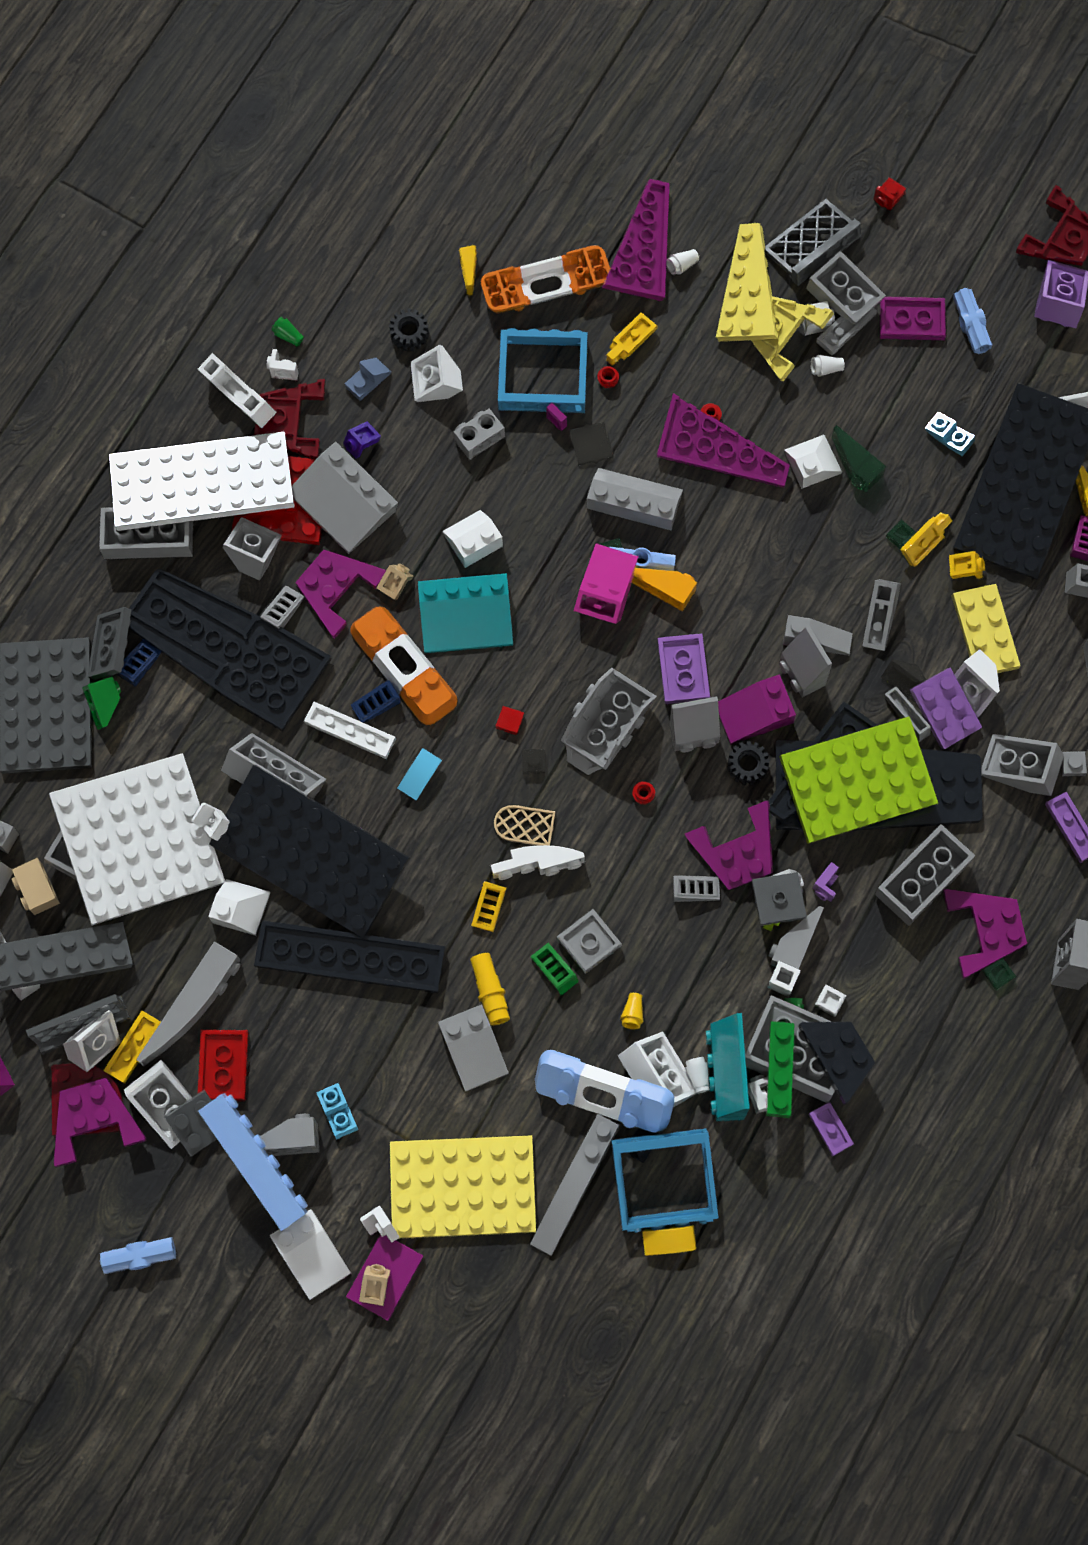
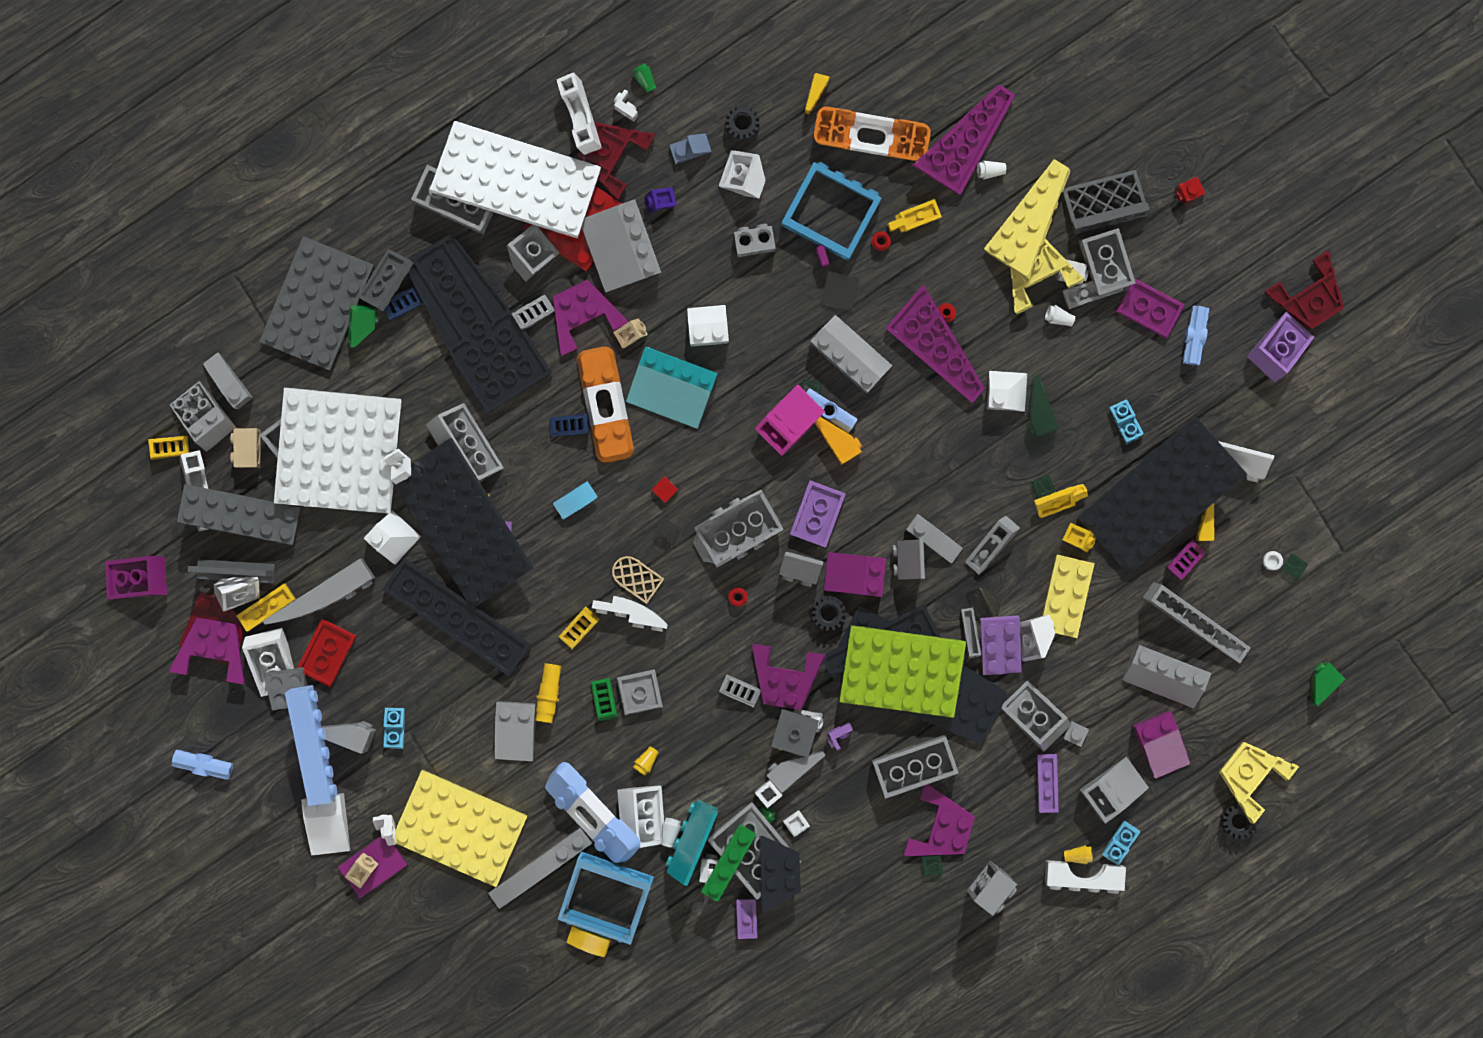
camera: 30 degrees right, 15 degrees up
white plate [304,702,396,759] -> none

